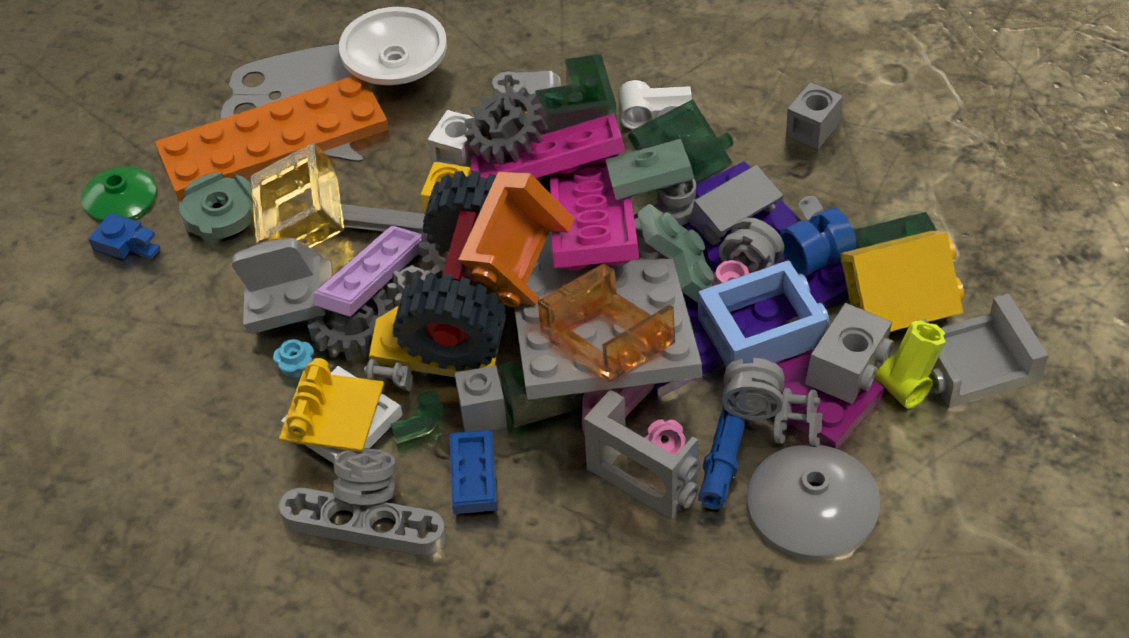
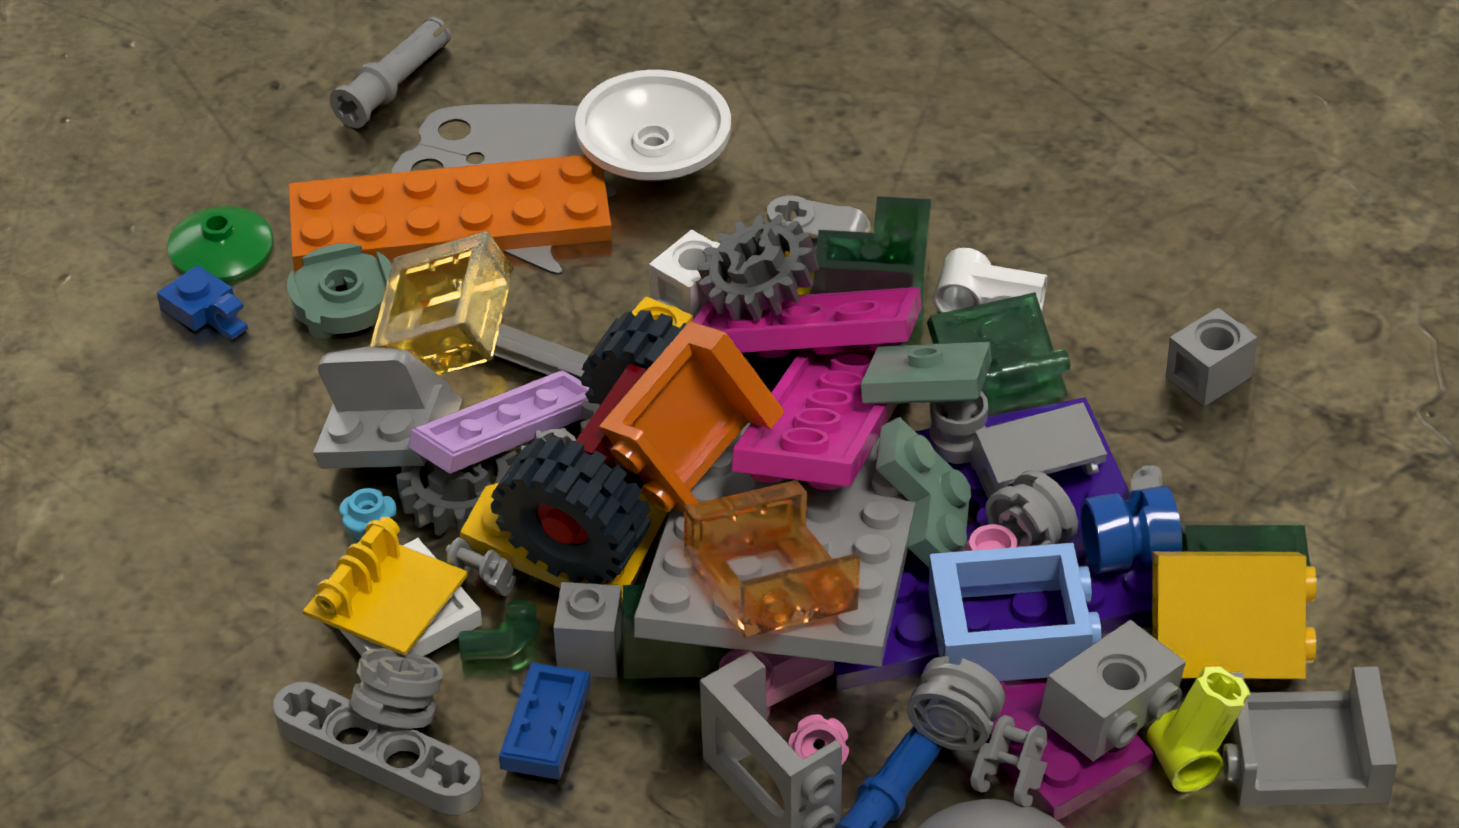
camera: 15 degrees right, 5 degrees down
none -> light grey pin [329,16,451,128]

